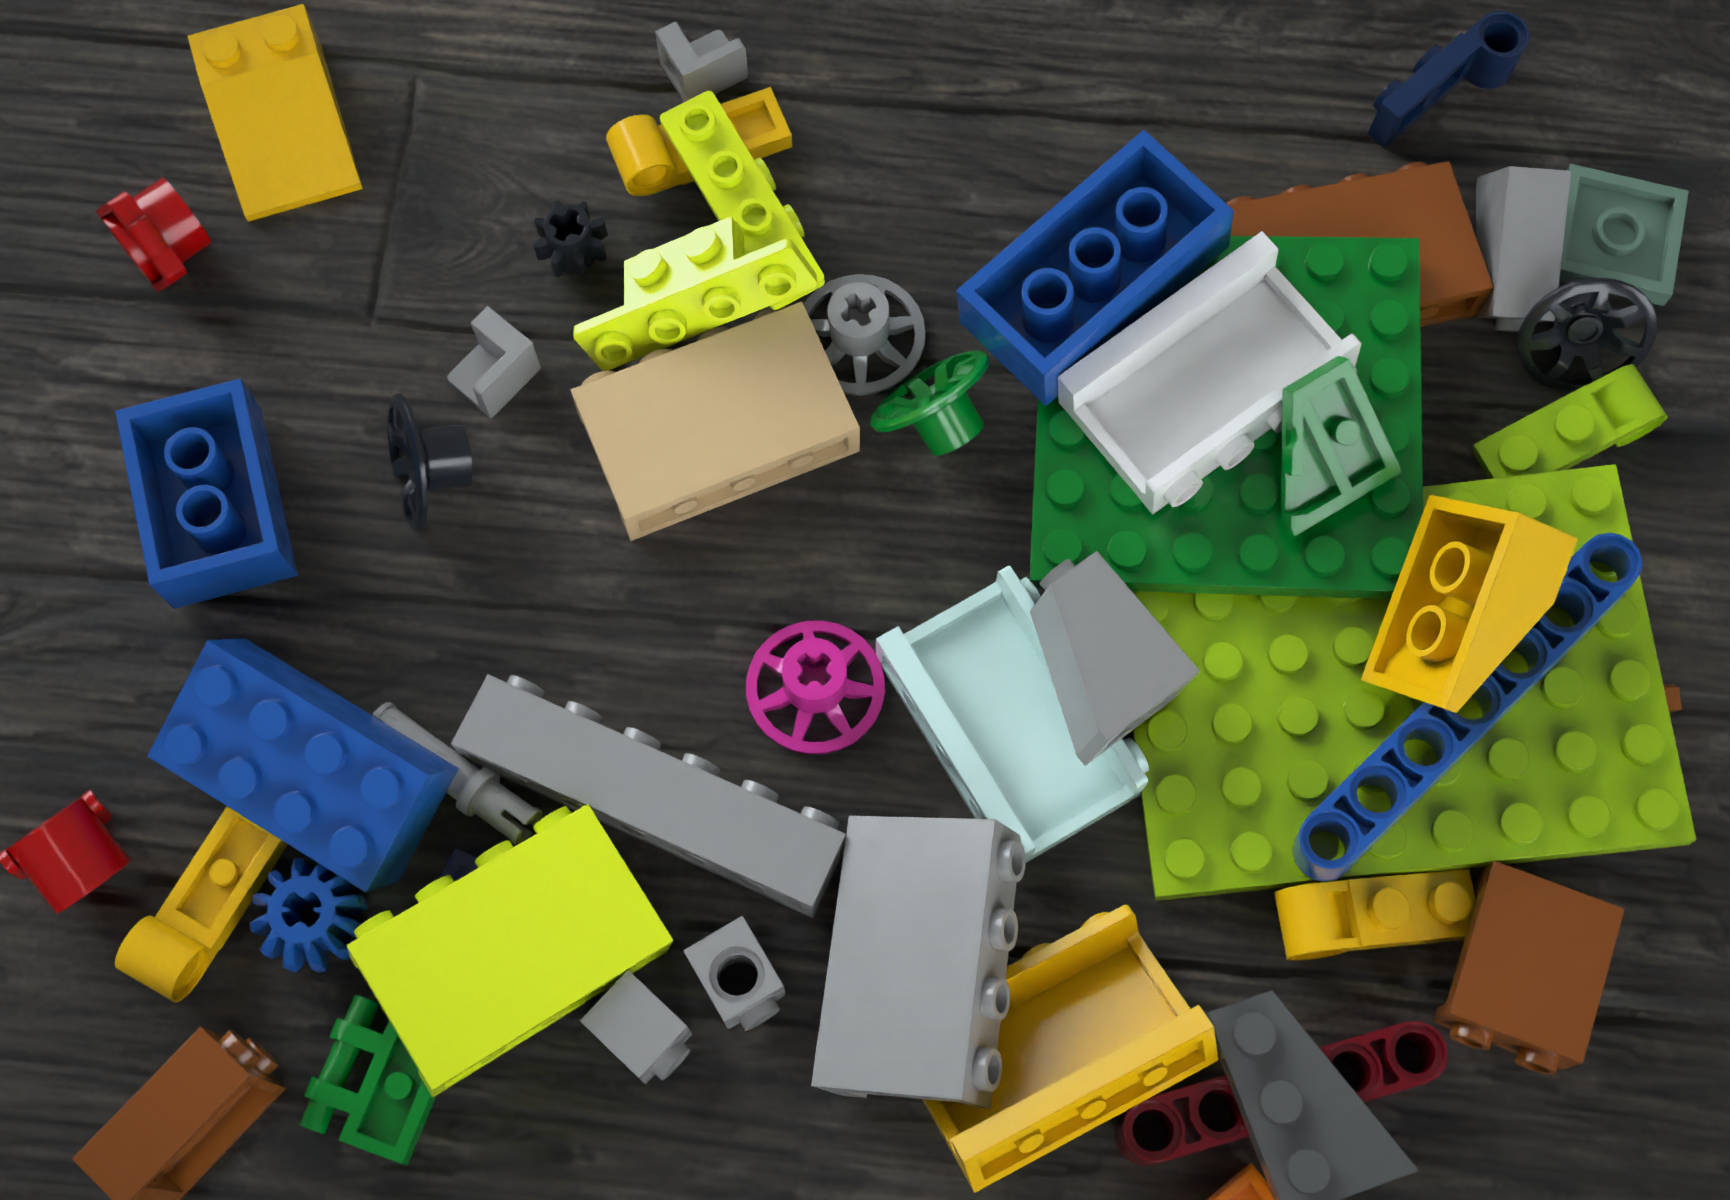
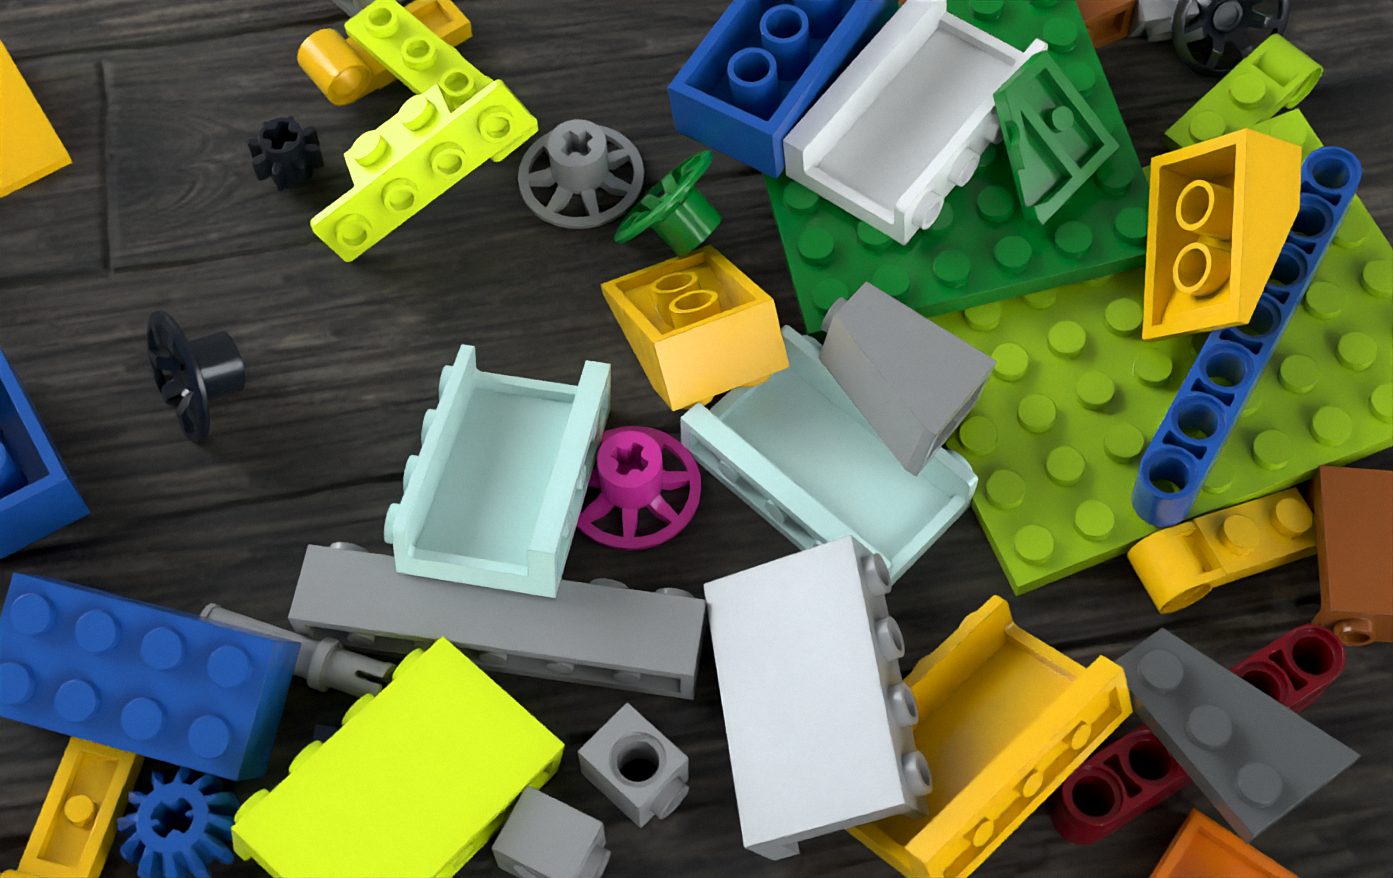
camera: 15 degrees left, 10 degrees down
light grey panel [447,306,541,419] -> none
tan panel [570,301,860,541] -> none
none -> light aqua panel [384,344,611,598]
none -> yellow slope [600,245,790,411]

